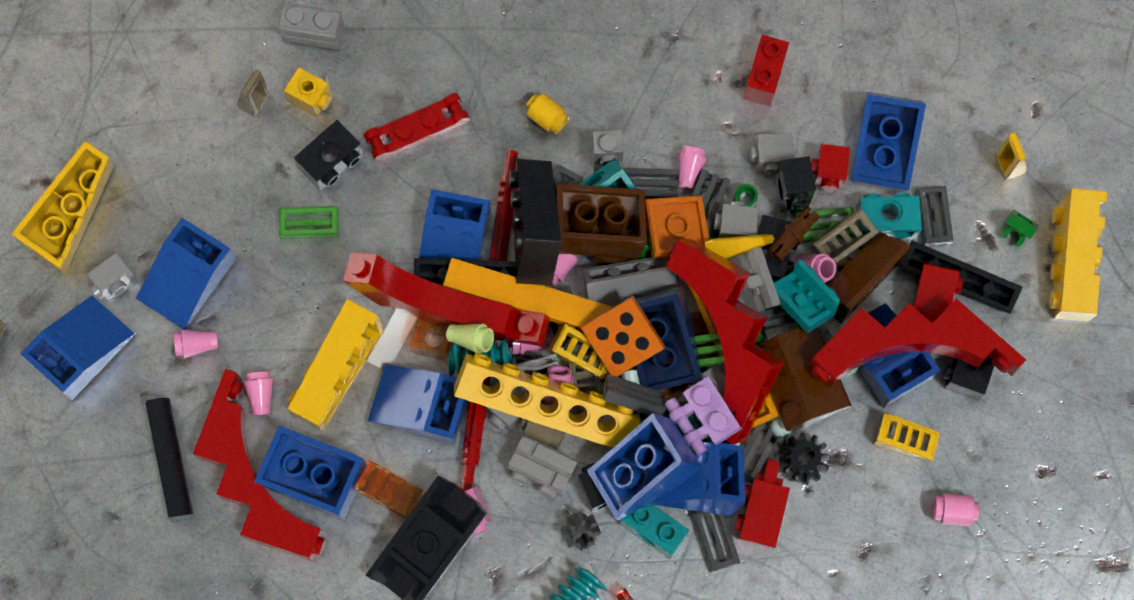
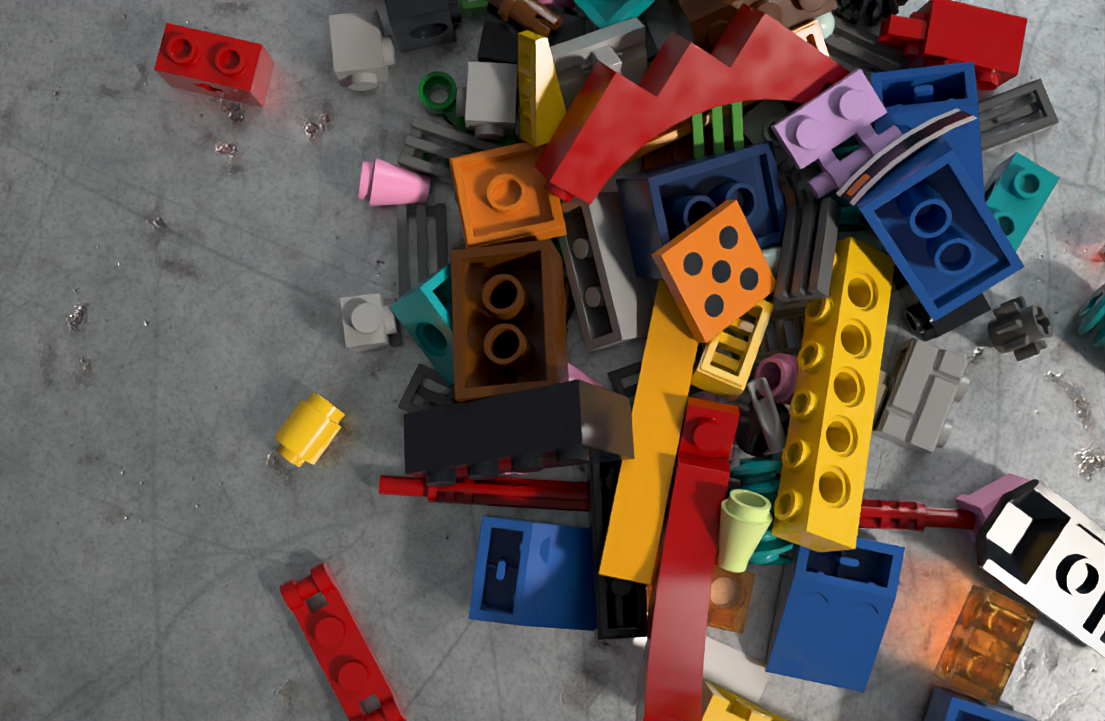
camera: 90 degrees left, 10 degrees up
none -> sticker [836,108,977,206]

